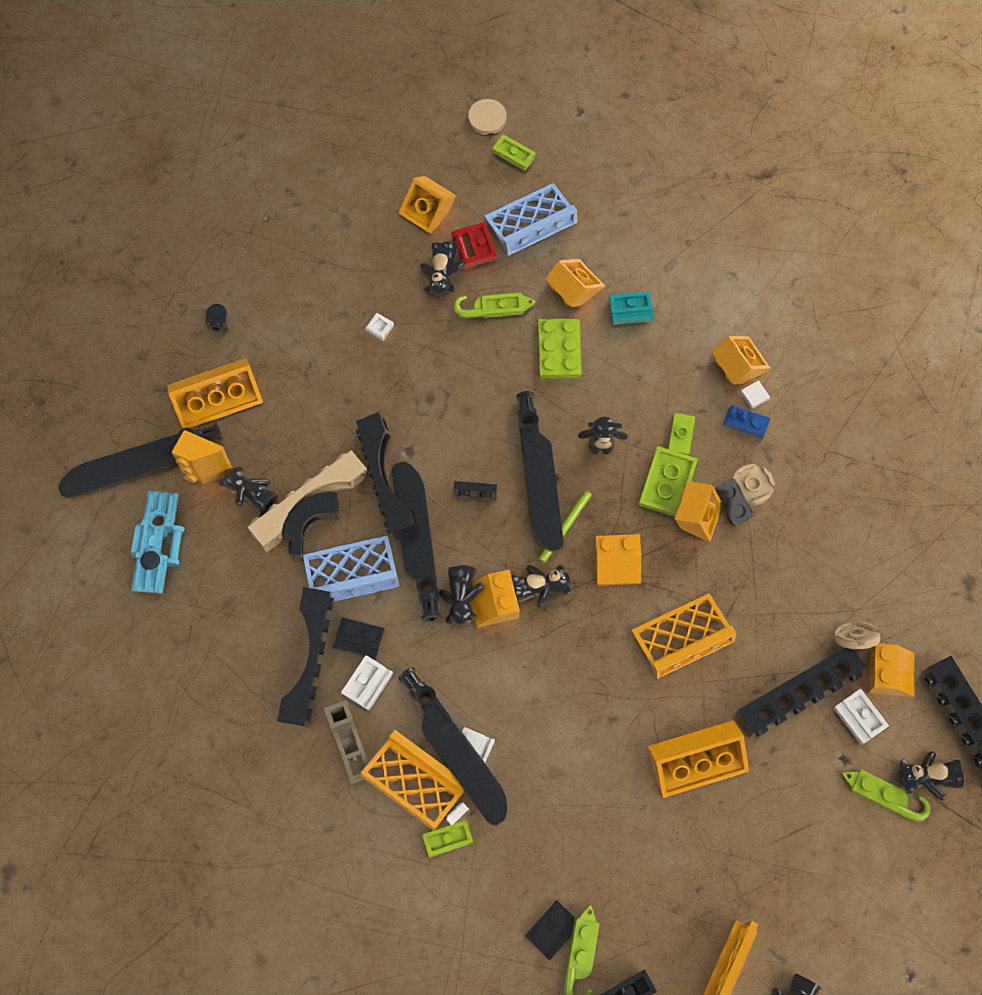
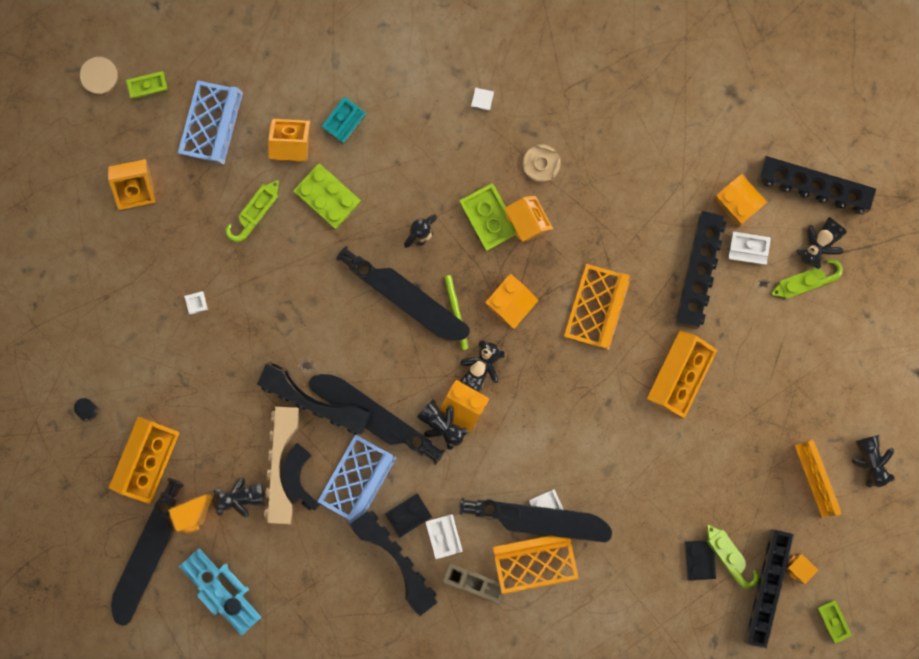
camera: 50 degrees left, 15 degrees up
black piece [420,242,465,296] -> none
lime plate [422,820,474,858] -> none
white tile [444,801,468,825] -> none
red plate [451,222,497,270] -> none
black plate [453,481,497,502] -> none
lime plate [668,413,695,456] -> none
light orange slope [711,336,771,385] -> none
black plate [715,478,755,526] -> none
blue plate [723,405,770,439] -> none
tan tile [835,622,880,649] -> none

